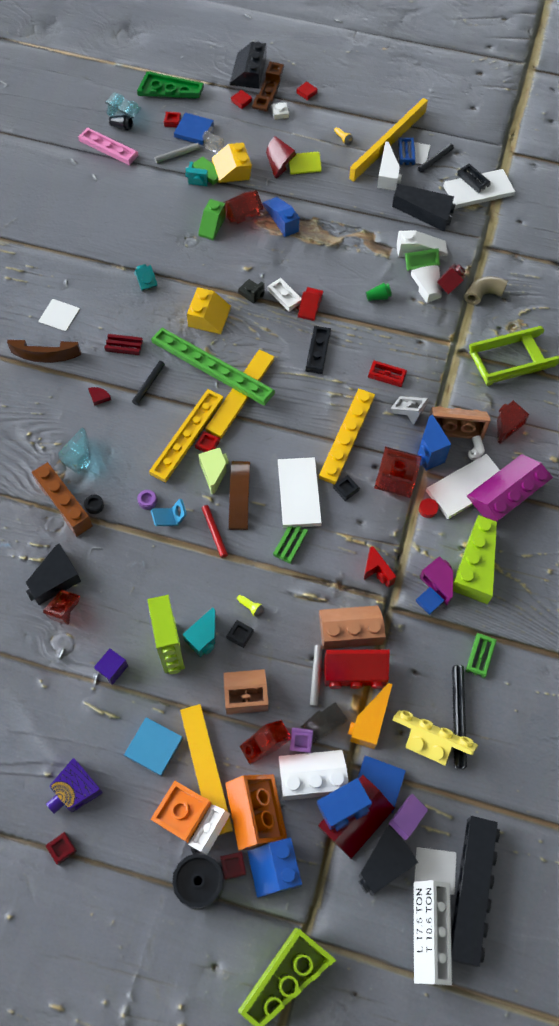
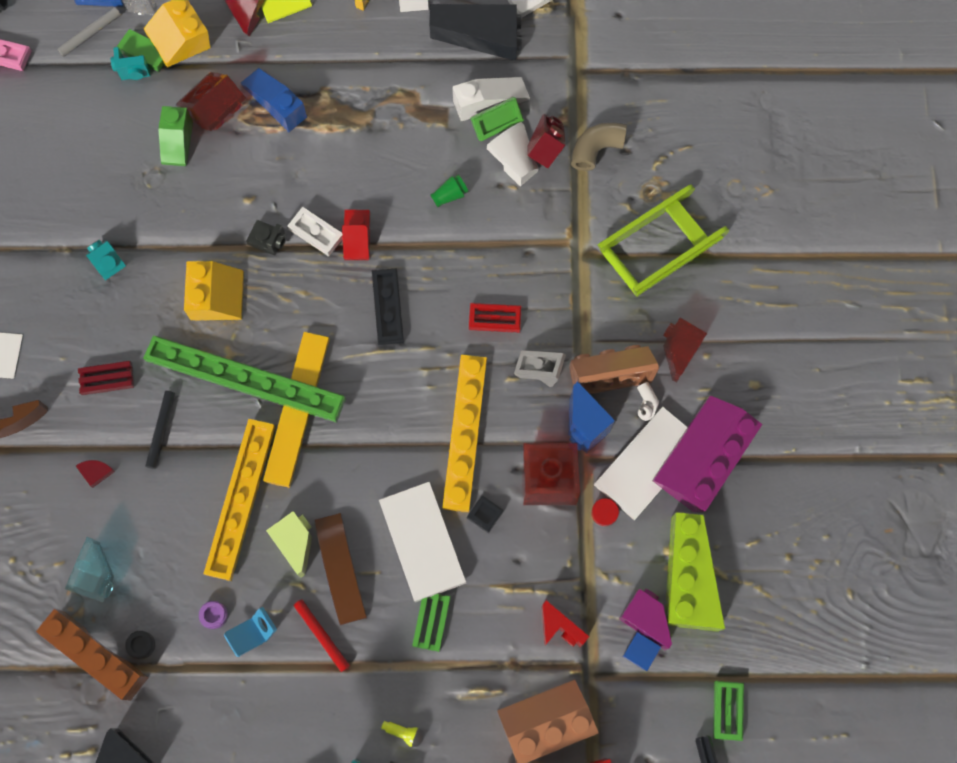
camera: 15 degrees left, 10 degrees up
red tile [195,431,220,452] -> none

